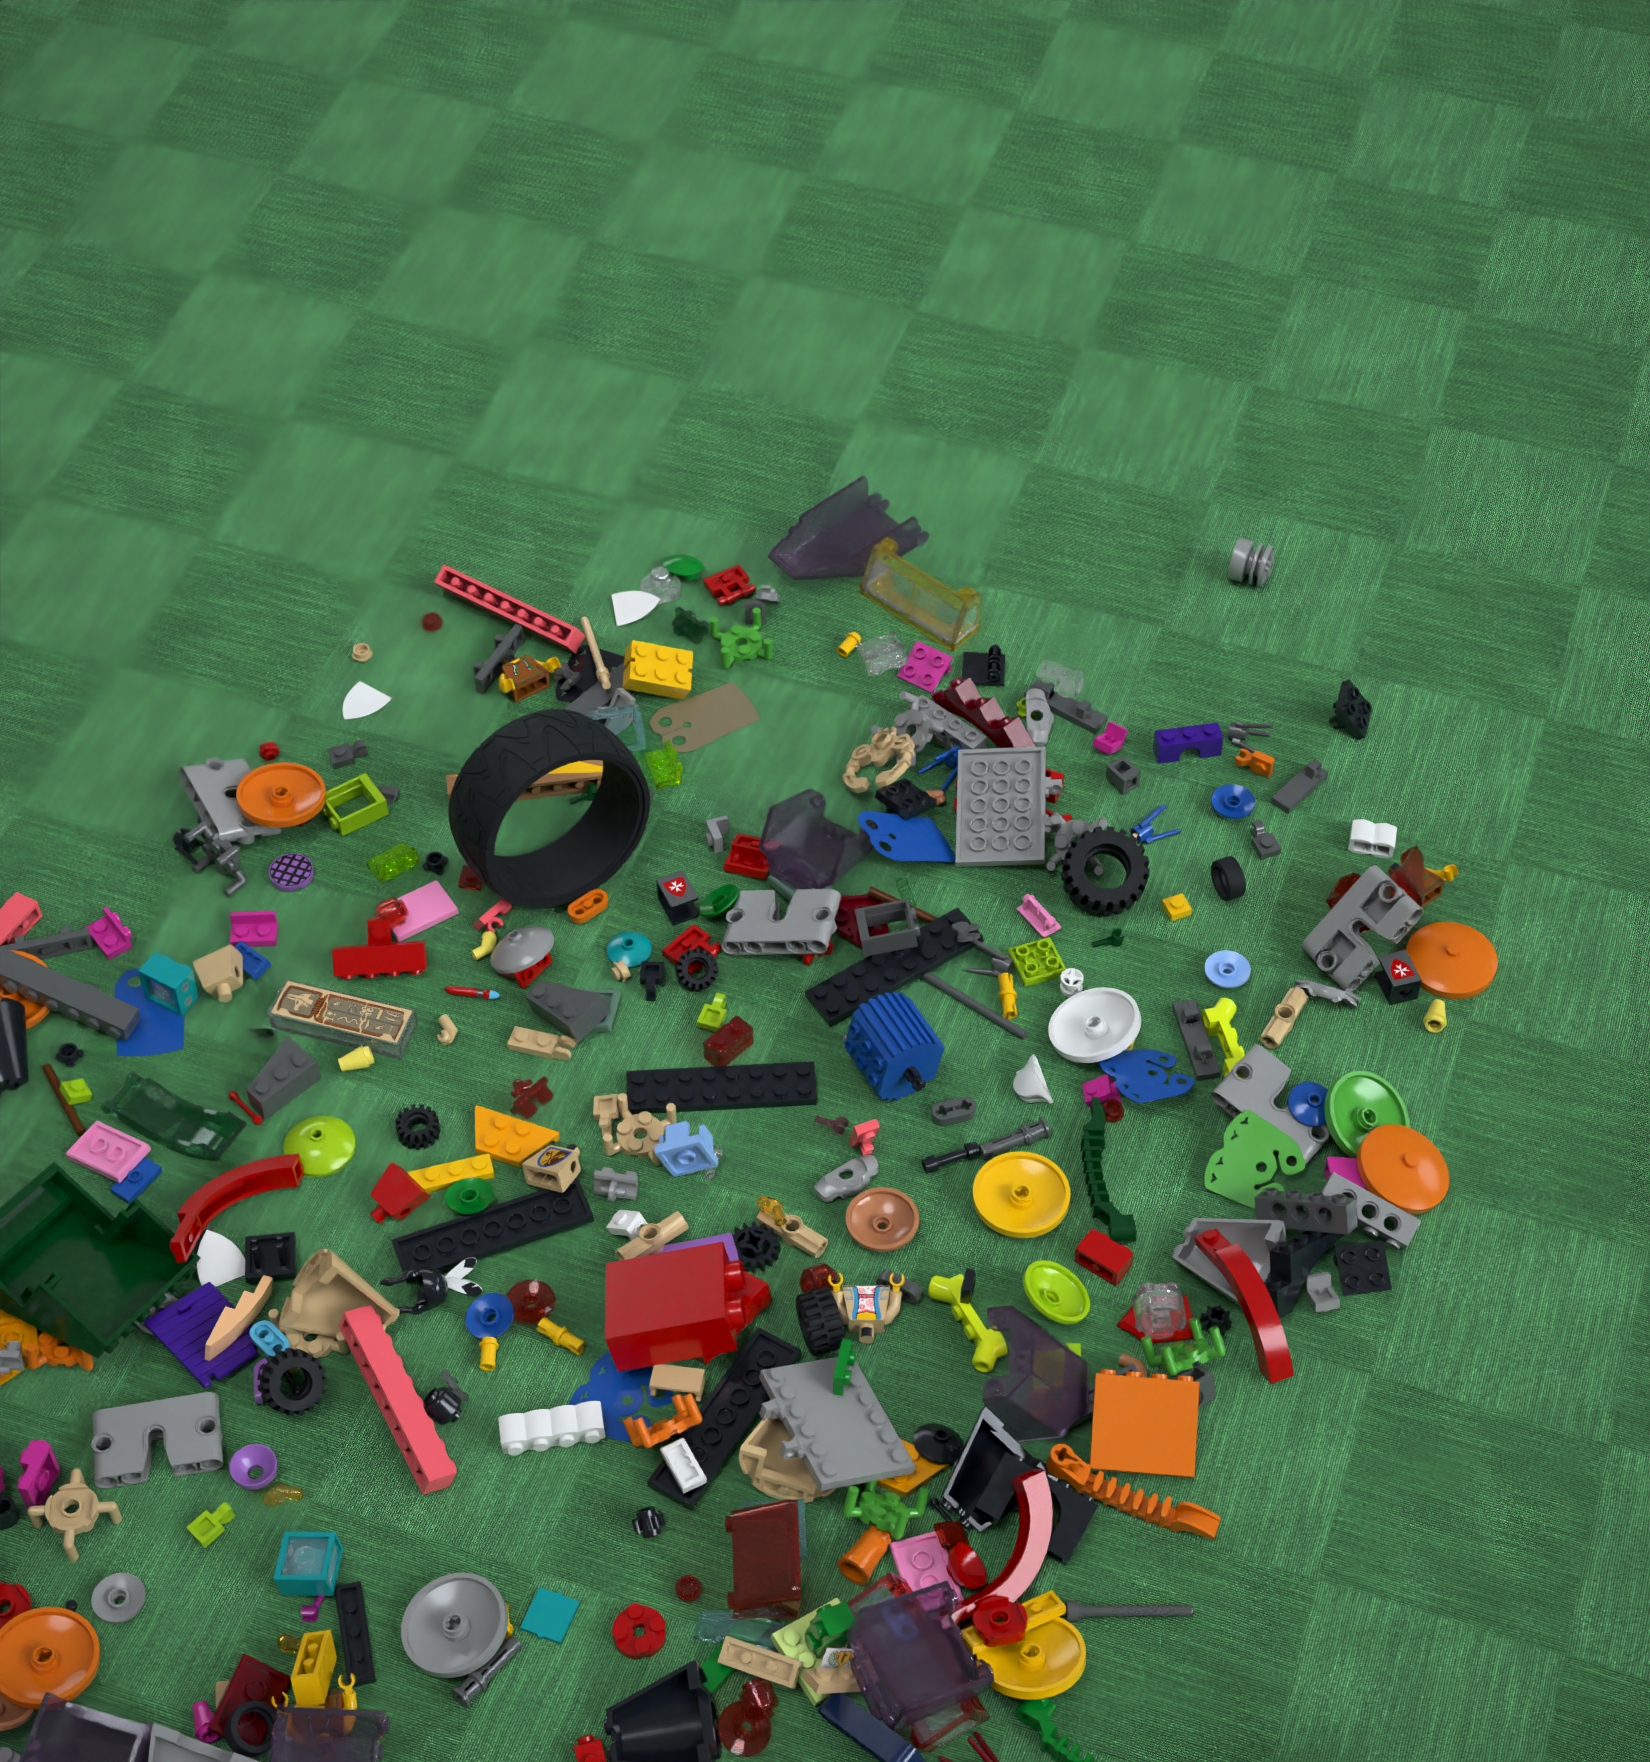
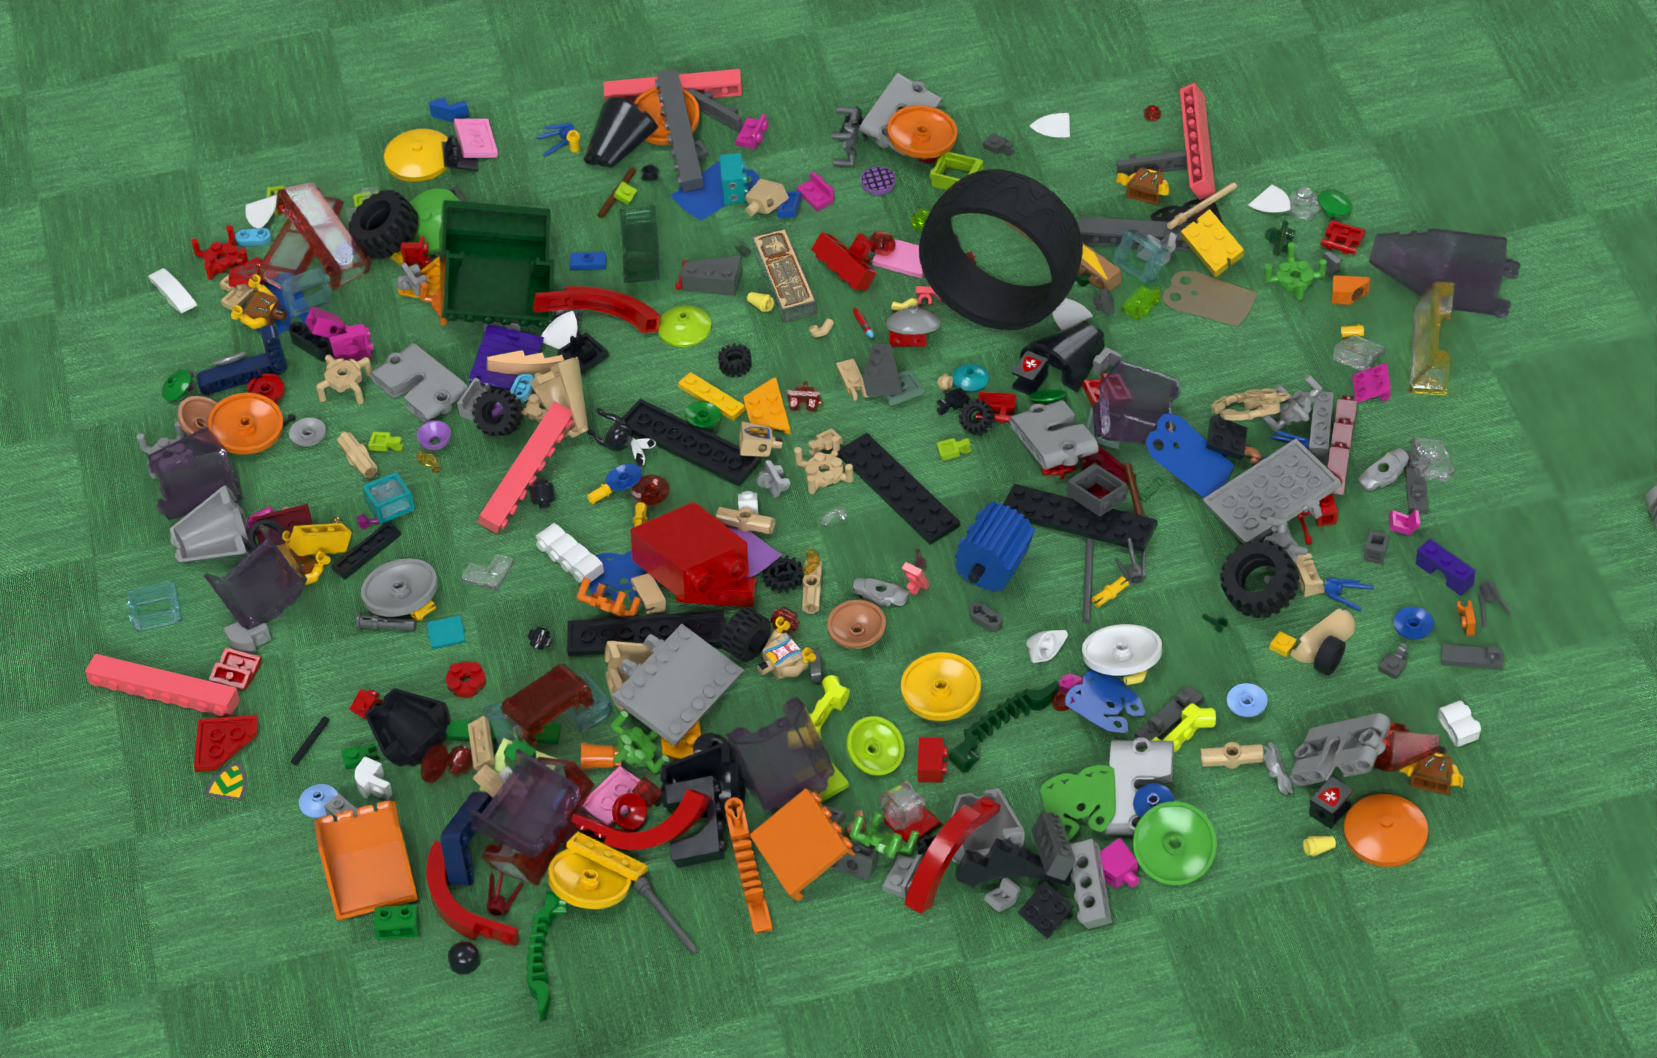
camera: 60 degrees right, 0 degrees up
bright pink tile [65,1121,151,1183] -> none
red plate [259,742,280,761] -> none
tan plate [352,643,373,662] -> none
red torso [370,1162,431,1224] -> none
dark grey piece [440,1369,469,1400] -> none
dark grey piece [553,662,581,691] -> none
orange plate [568,889,609,924] -> none
light blue panel [654,1121,718,1177] -> none
white plate [660,1438,707,1494] -> none
clear red plate [675,1575,702,1602] -> none
clear red brick [703,1016,754,1066] -> none
light grey plate [756,585,780,603] -> none
green plate [833,1339,856,1396] -> none
black bar [922,1142,980,1173] -> none
dark grey piece [952,922,980,942] -> none
black tile [960,1269,976,1304] -> none
black hinge [962,645,1005,686] -> none
red plate [973,1596,1028,1647] -> none
dark grey pin [978,1117,1051,1160] -> none
lime tile [1007,937,1066,987] -> none
bright pink hinge [1016,894,1062,938] -> none
white wheel [1060,968,1084,997] -> none
black plate [1329,680,1372,740] -> none
orange dish [1357,1124,1449,1214] -> none
none -> tan piece [337,432,378,479]
none -> light grey hinge [457,378,491,421]
none -> clear plate [462,554,514,591]
none -> light grey bracket [883,854,922,899]
none -> black cone [1020,320,1105,393]
none -> tan brick [1291,608,1356,663]
none -> orange slope [1332,275,1370,305]

